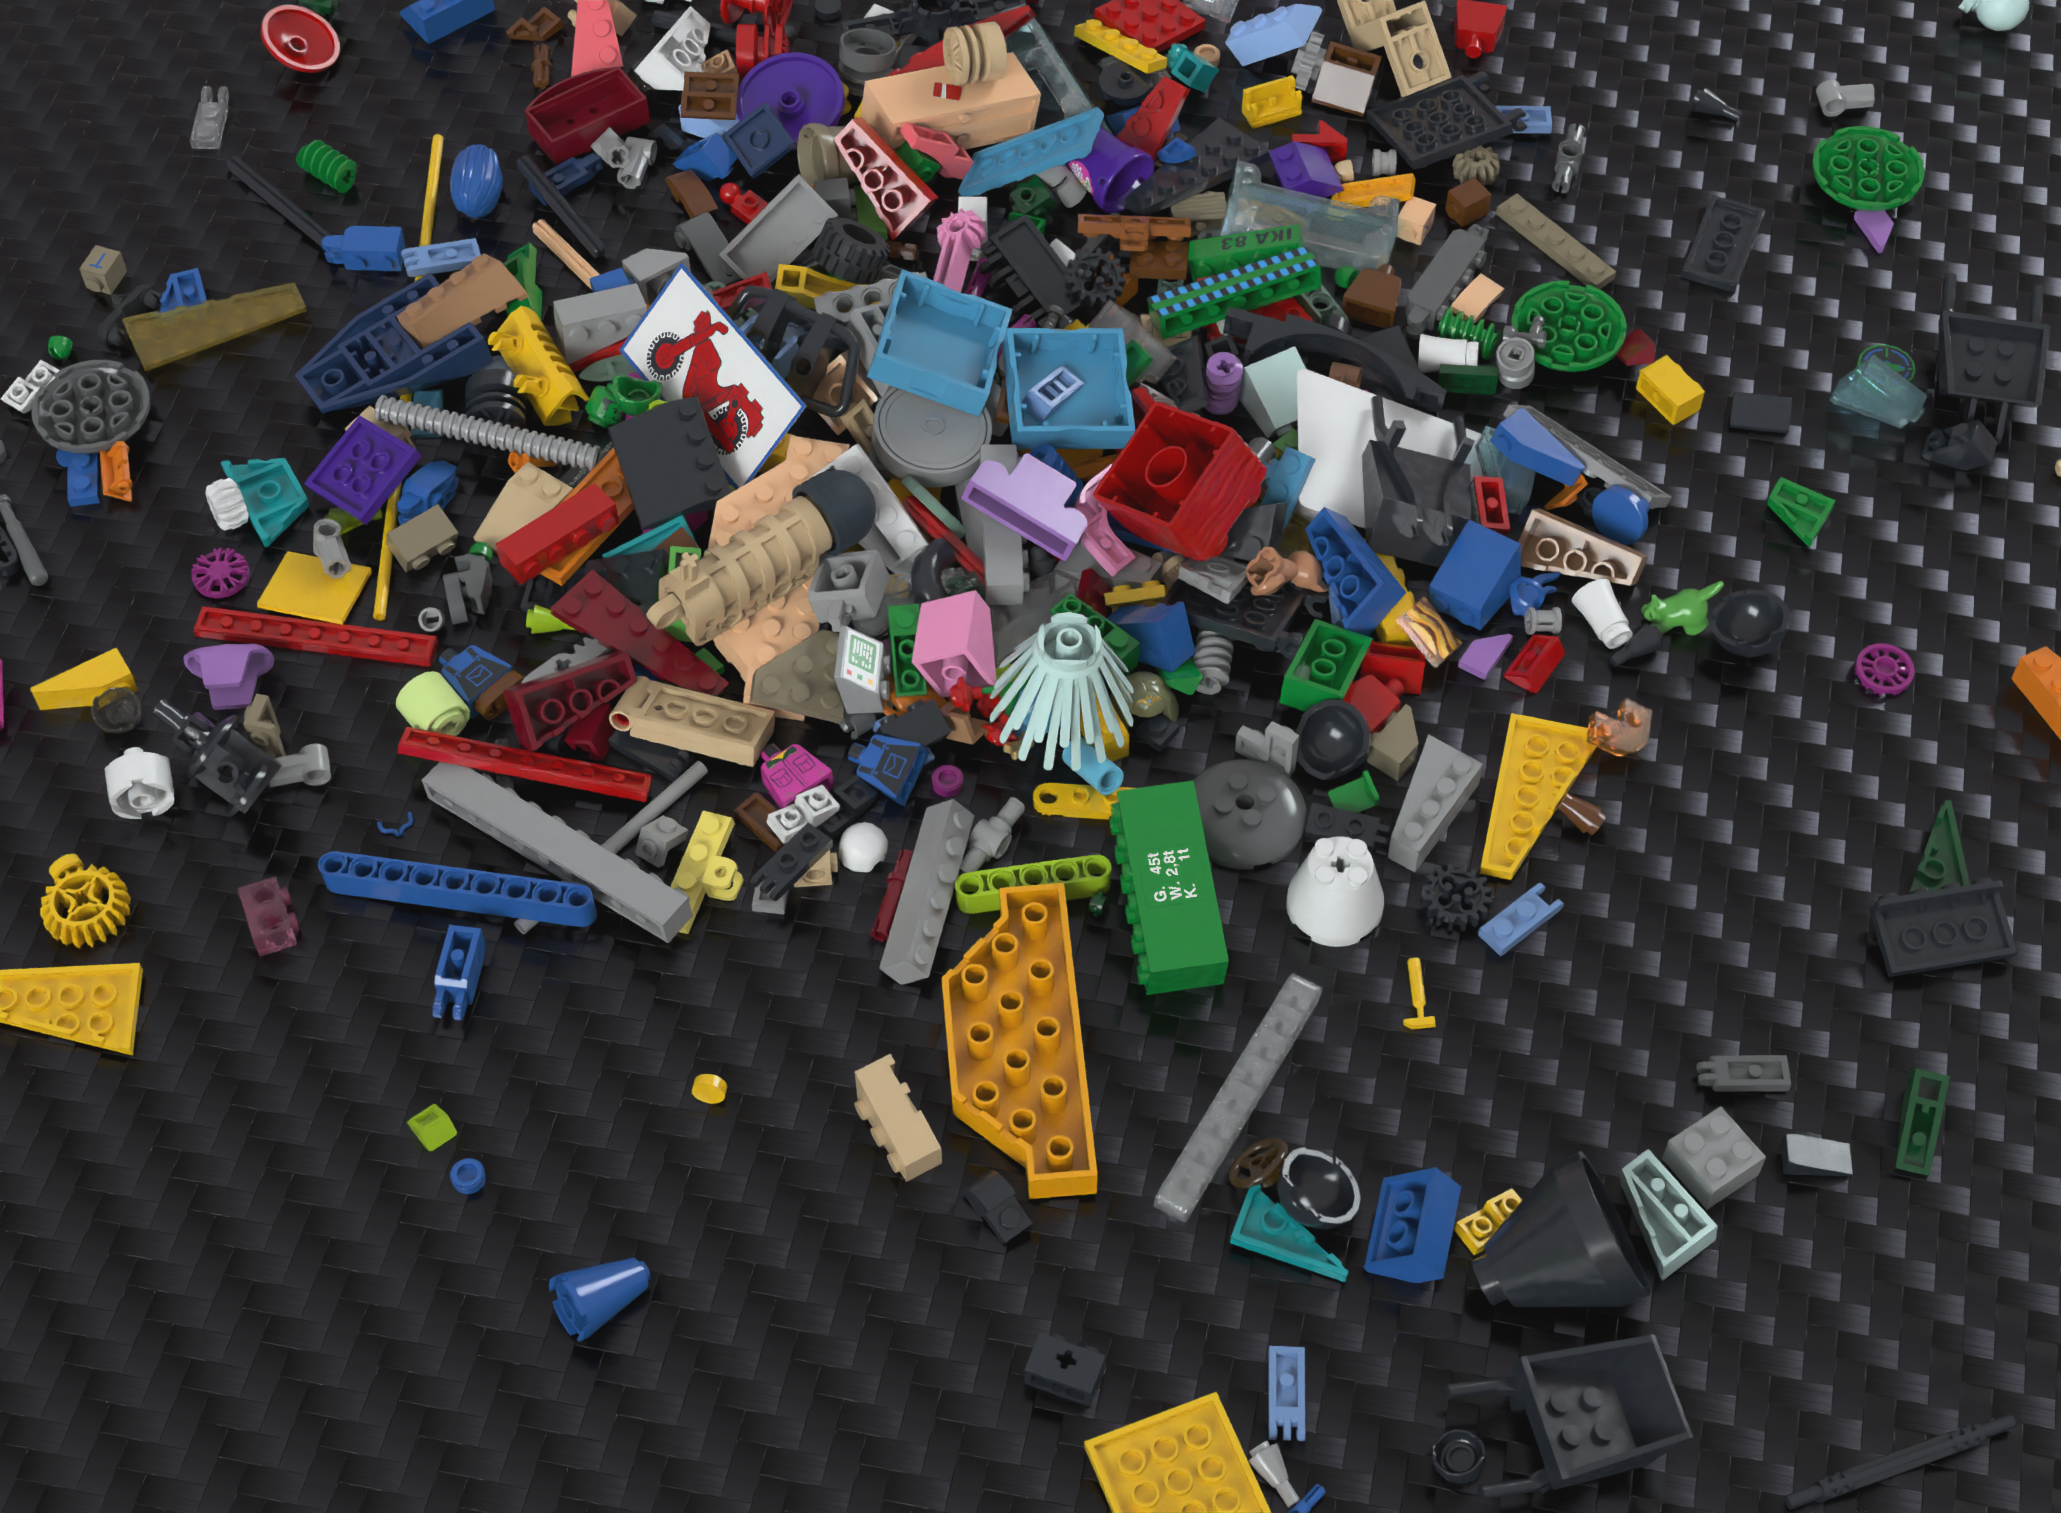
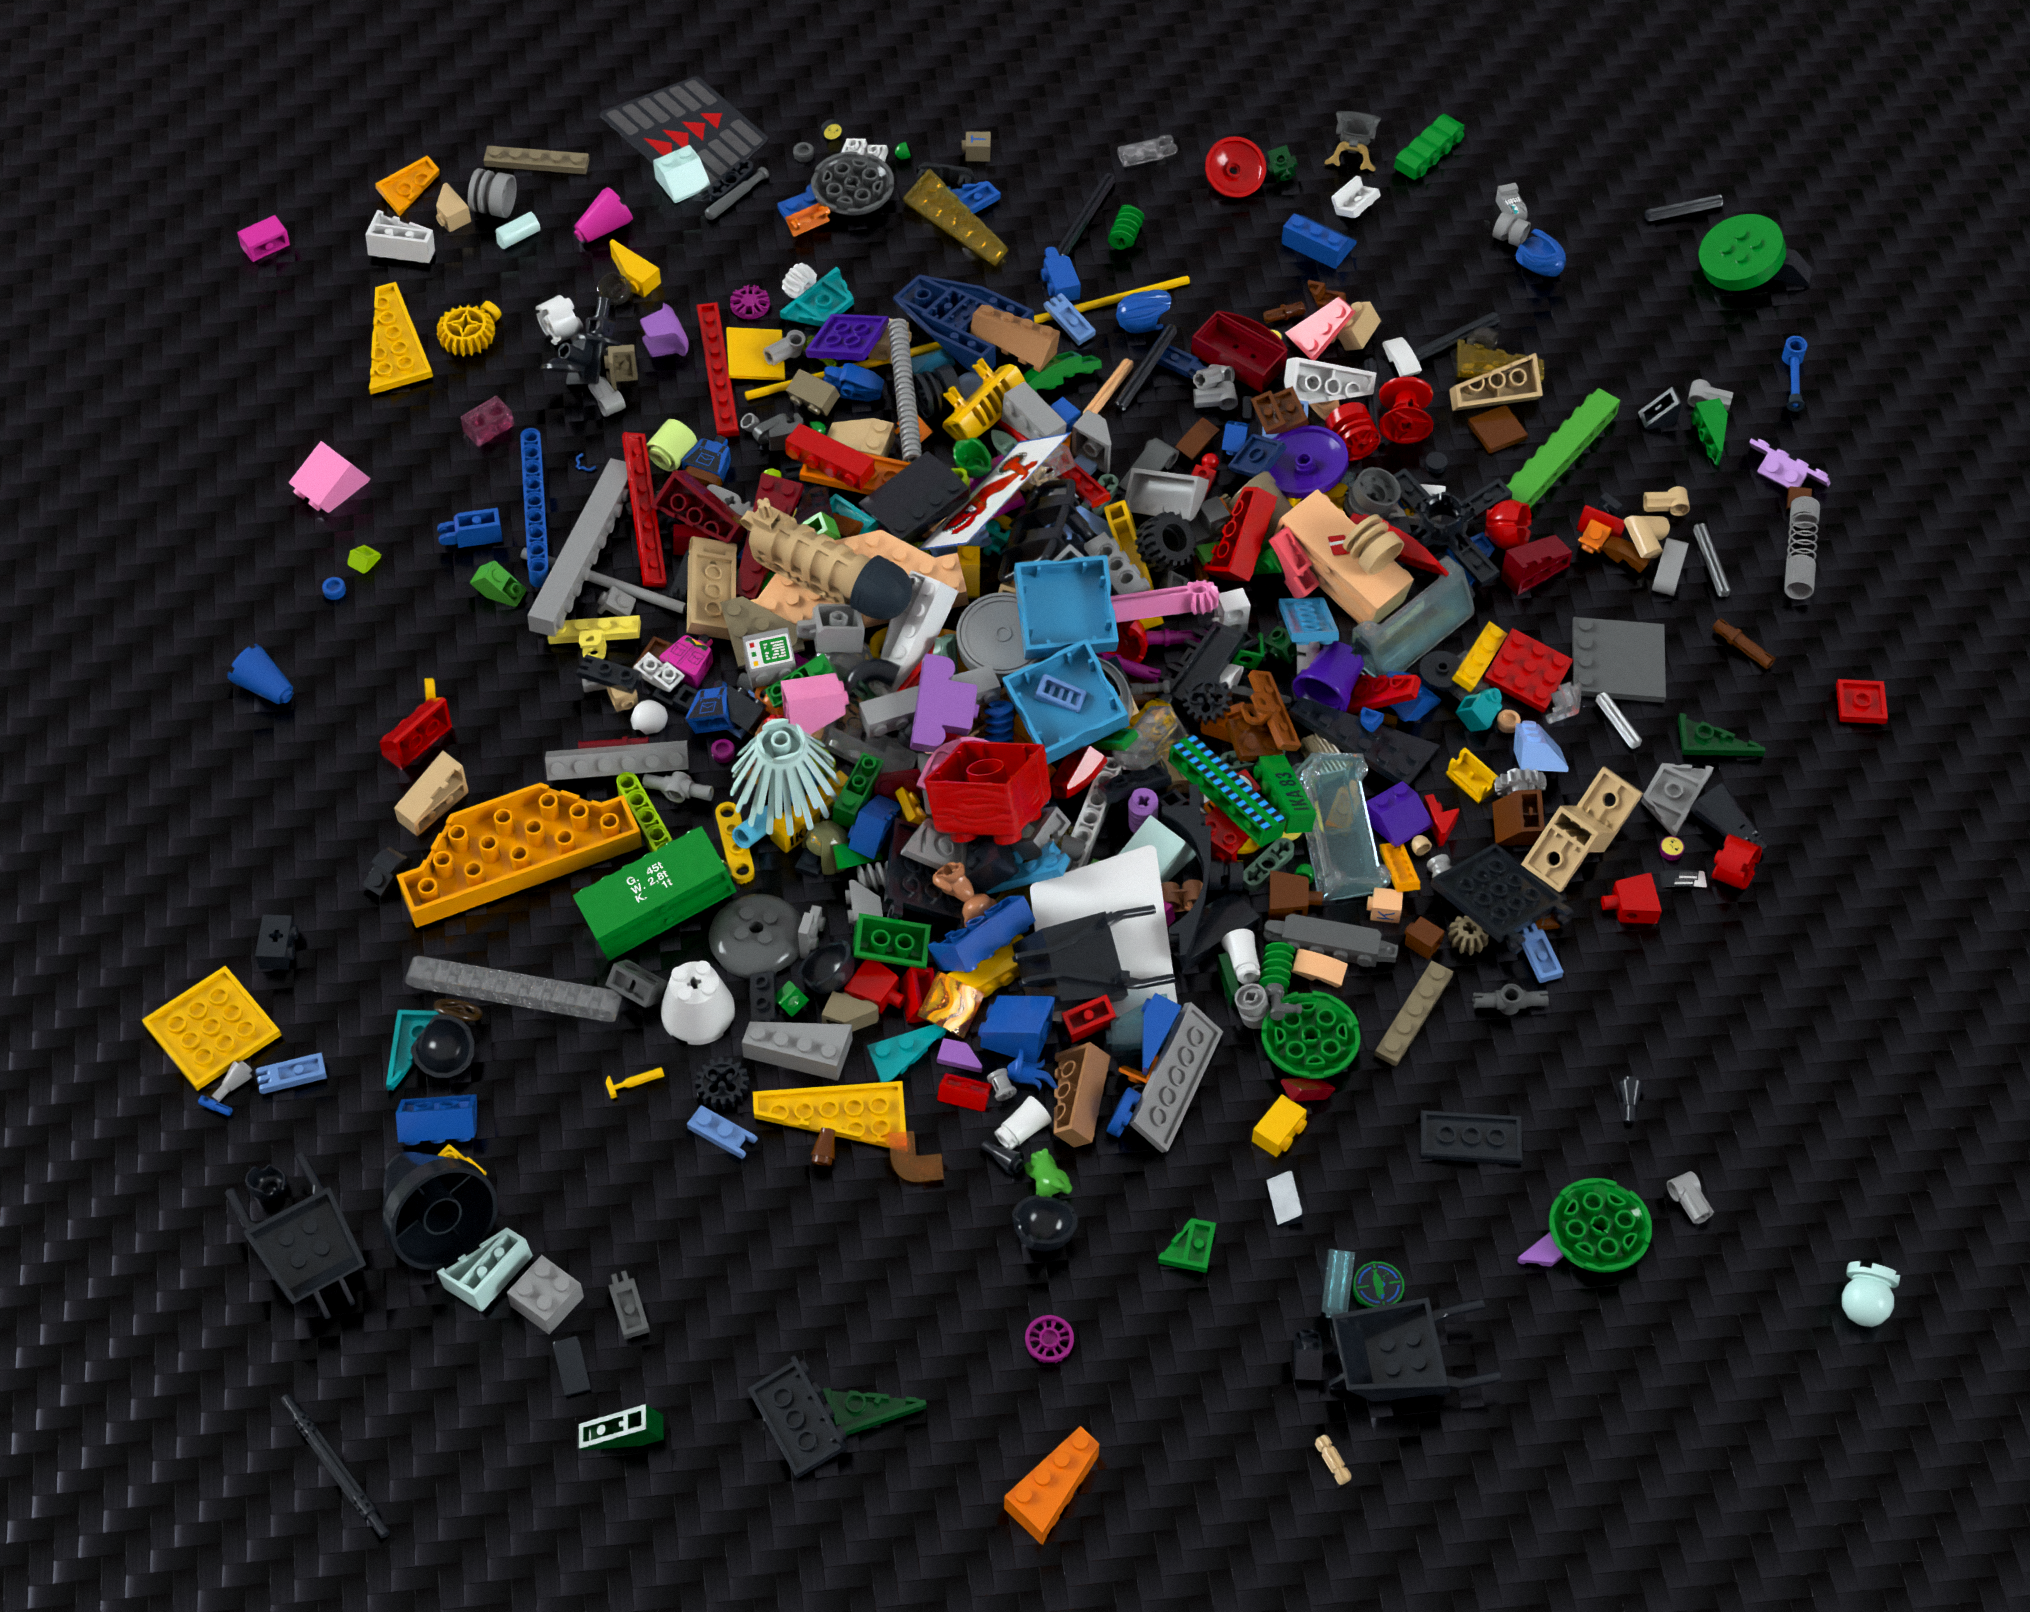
camera: 70 degrees right, 0 degrees up
none -> bright pink slope [289,441,371,513]
none -> red slope [379,697,452,770]
none -> bright green slope [470,560,527,607]
none -> dark grey brick [605,960,667,1008]
none -> light grey slope [845,880,883,929]
none -> teal wing [867,1020,948,1083]

